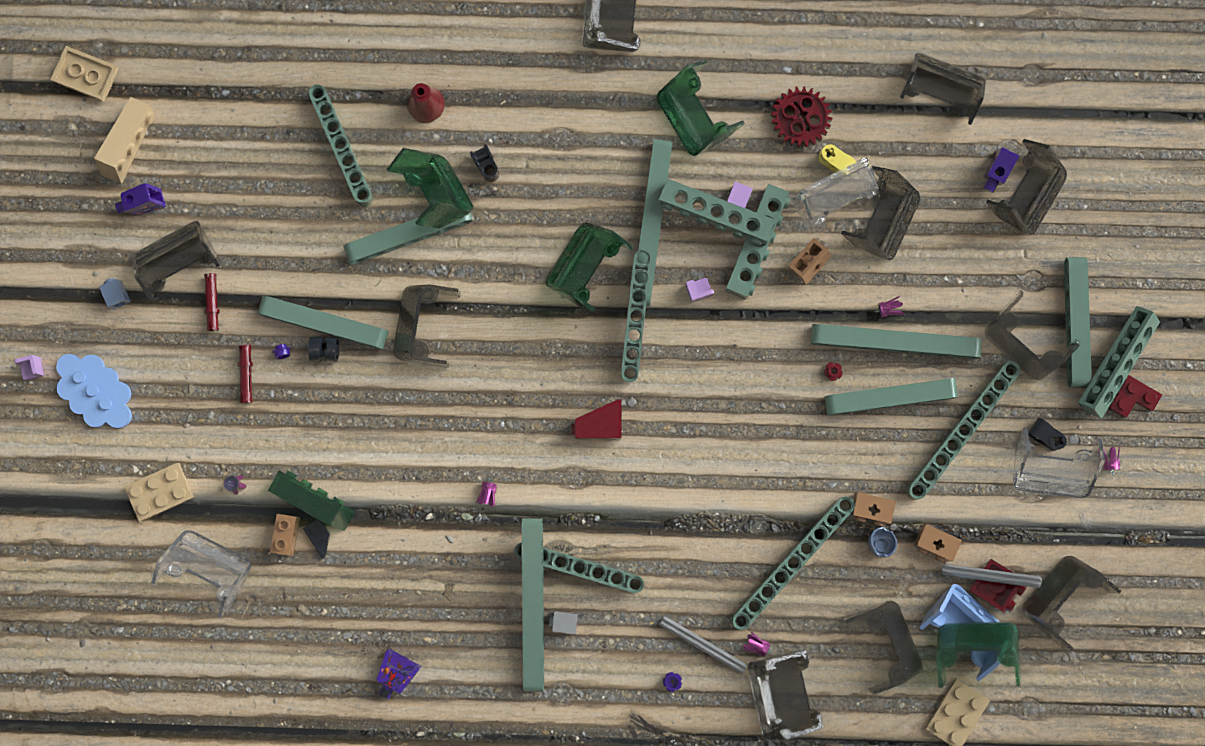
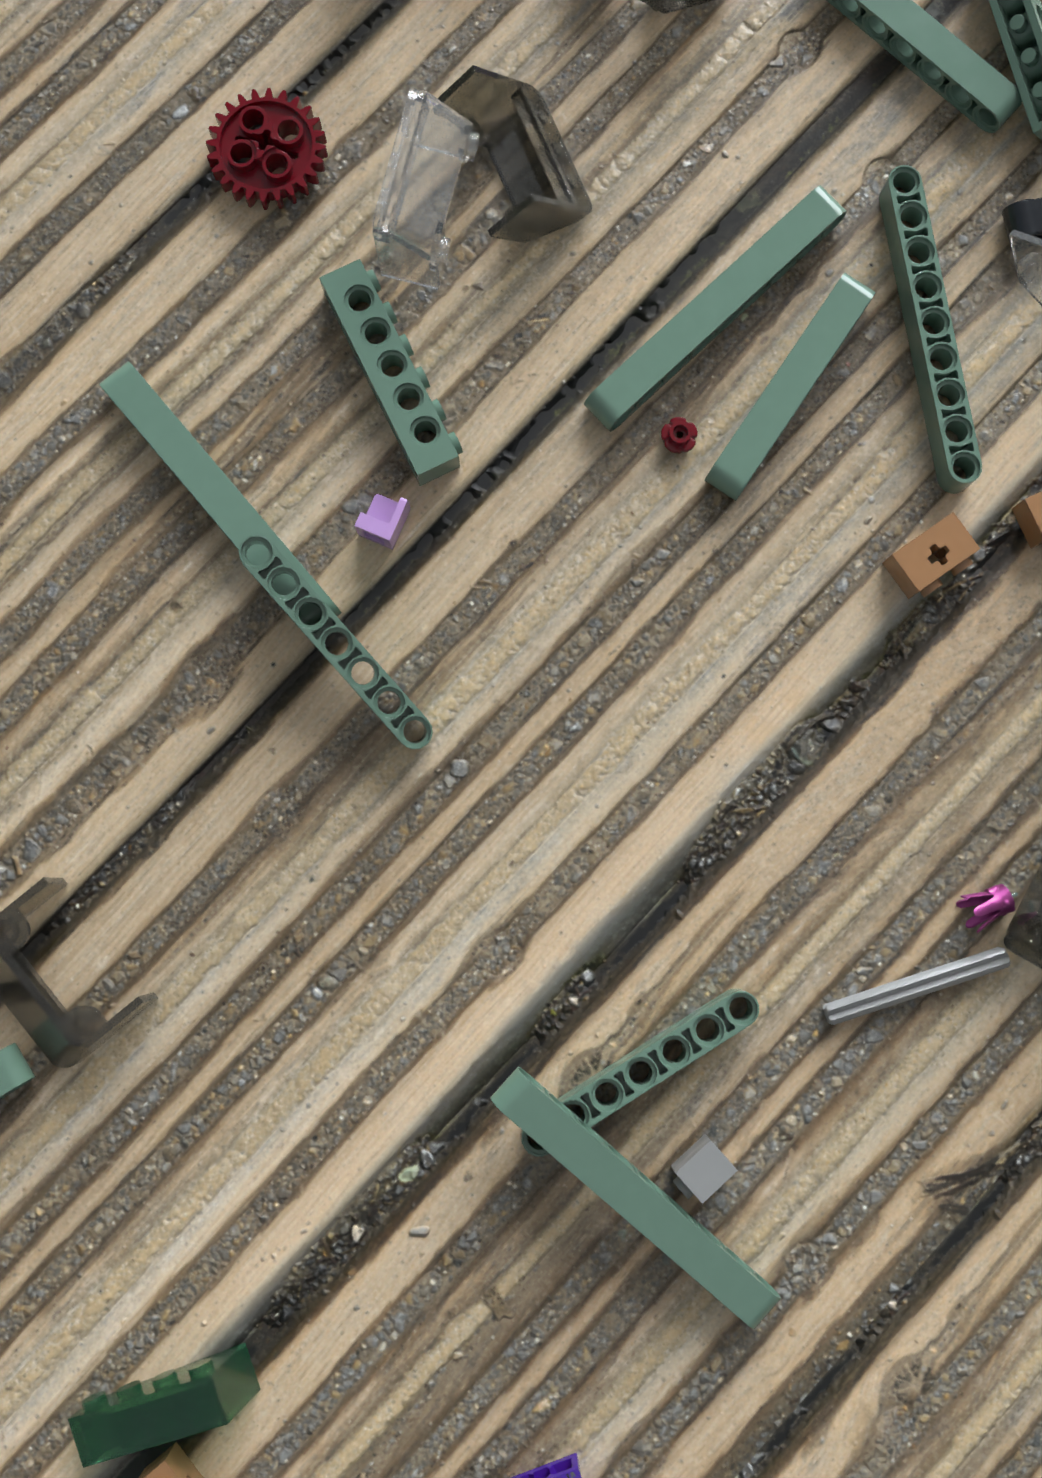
camera: 55 degrees left, 0 degrees up
black tile [303,518,331,559] -> none
flat silver piece [476,477,497,507] -> none
clear green windscreen [545,222,633,312] -> none
dark red slope [571,399,622,439] -> none
clear green windscreen [657,60,745,156] -> none
sand green brick [659,178,775,245] -> none
dark purple plate [663,672,682,692] -> none
lavender panel [727,182,753,208] -> none
sand green beam [731,497,855,630] -> none
medium nougat brick [788,238,832,285] -> none
light yellow piece [818,144,856,179] -> none
sand blue hair [868,527,897,558] -> none
flat silver piece [874,295,904,318] -> none
clear smoke windscreen [985,290,1080,380] -> none

